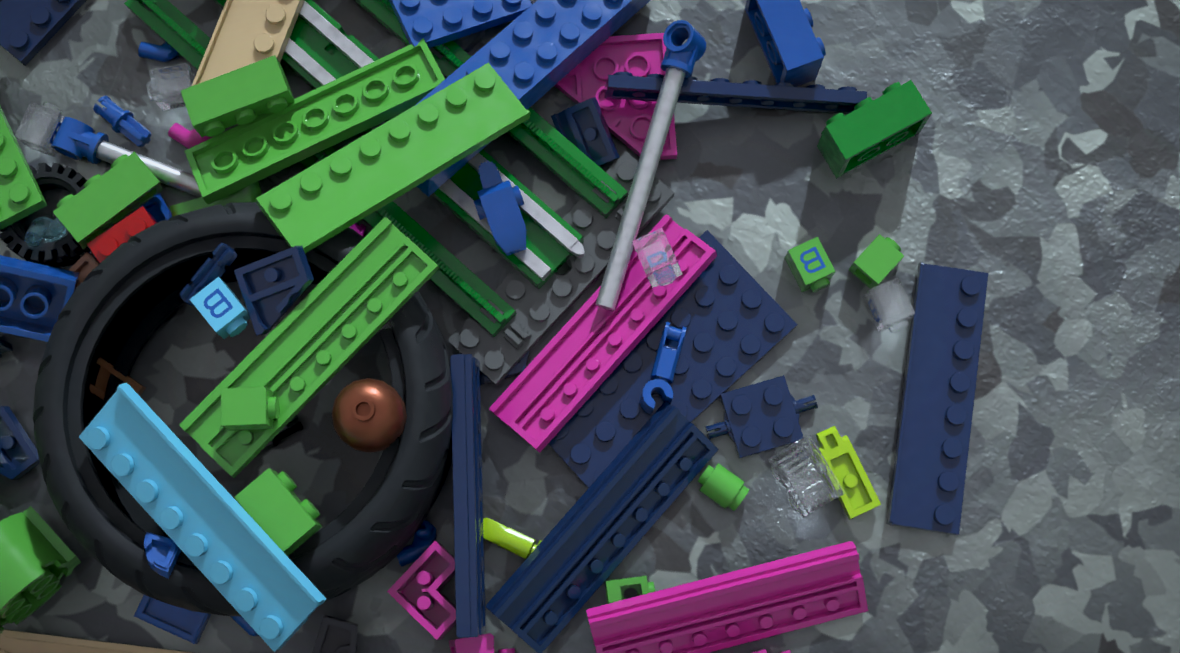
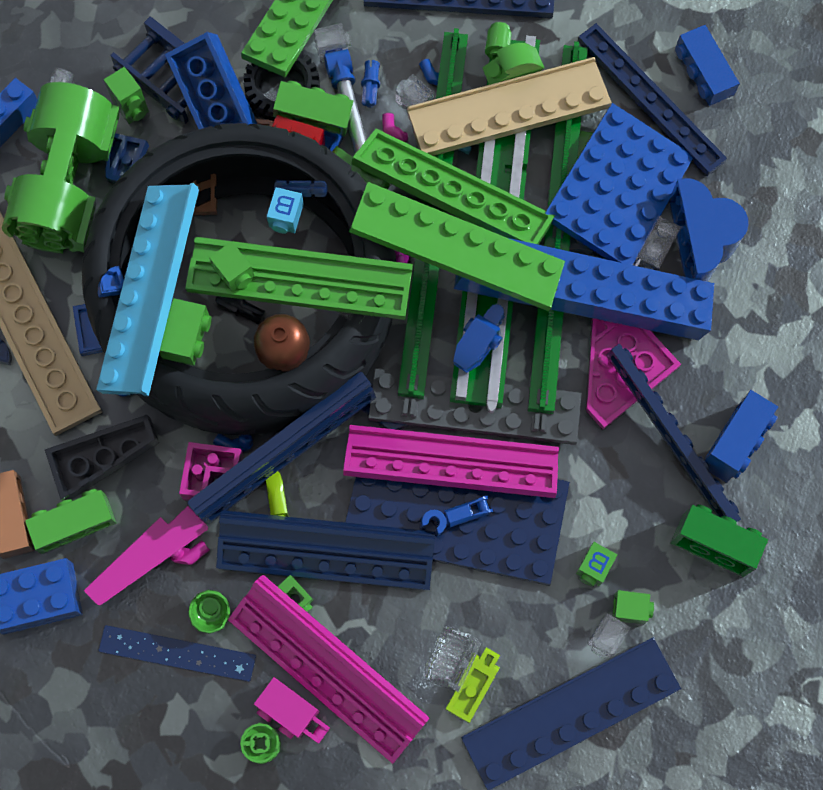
camera: 50 degrees right, 5 degrees down
clear light blue arm [24,217,67,246] -> none
bright green brick [181,55,295,137] -> none
dark blue wing [234,246,314,336] -> none
dark blue plate [551,97,620,167] -> none
flat silver piece [595,20,706,310] -> none
clear brick [631,228,683,288] -> none
bright green brick [698,463,750,511] -> none
dark blue plate [705,375,818,459] -> none

